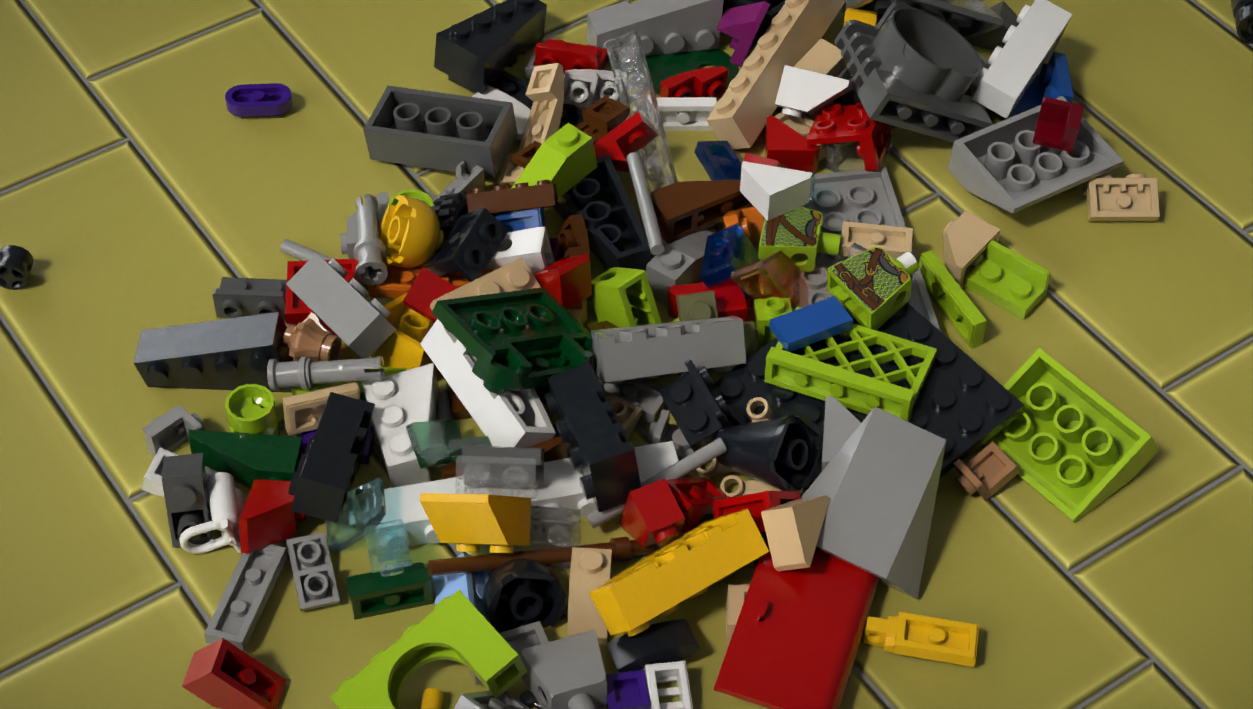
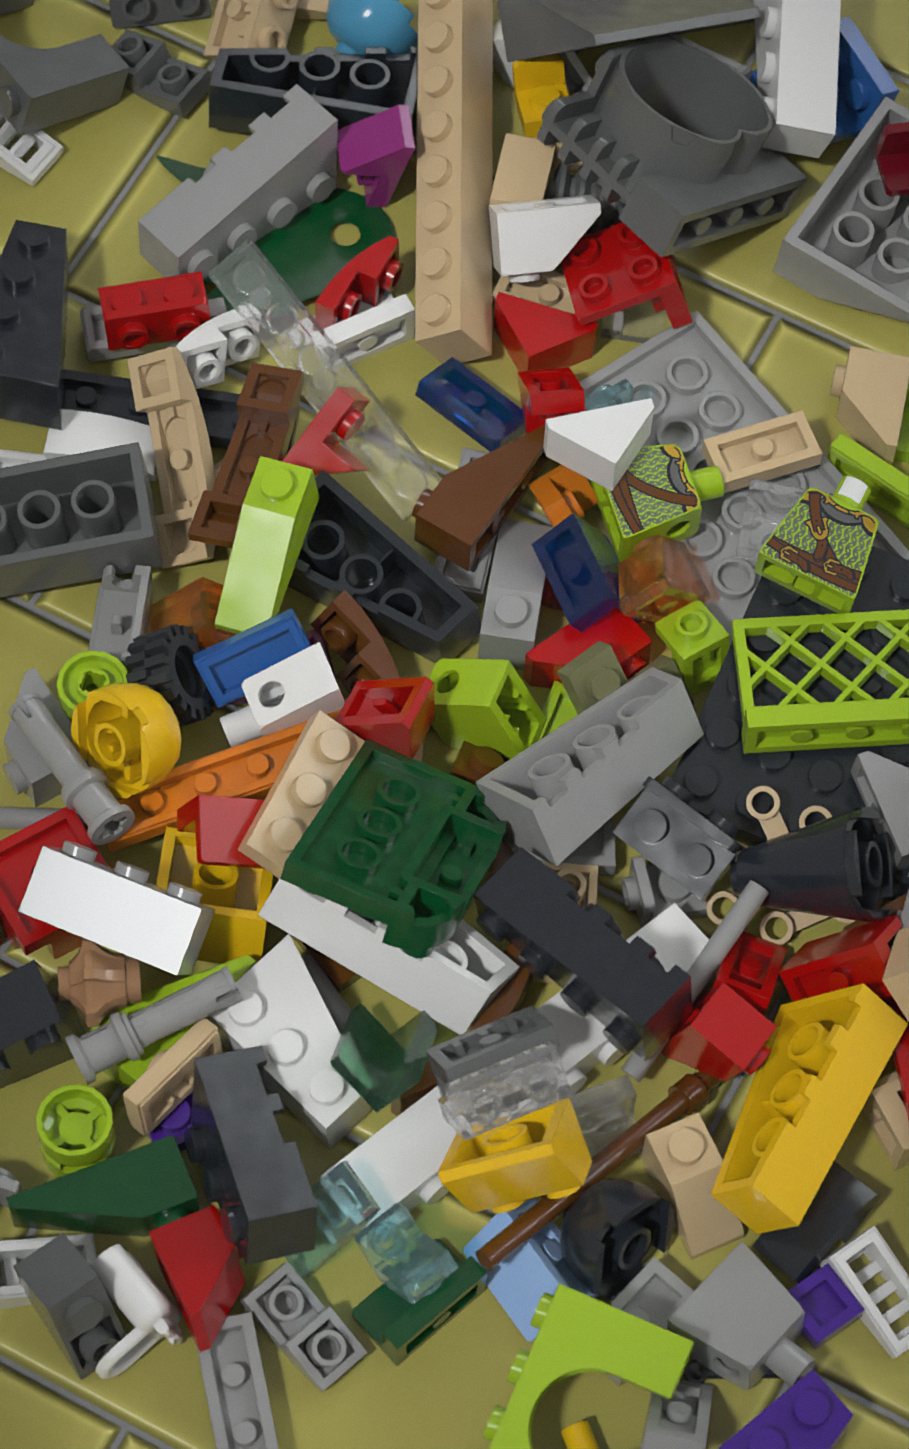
camera: 30 degrees left, 15 degrees up
black bracket [427,207,508,282] -> none
reddish brown piece [466,180,559,214] -> none
light grey bar [627,152,665,255] -> none
blue tile [770,296,853,352] -> none

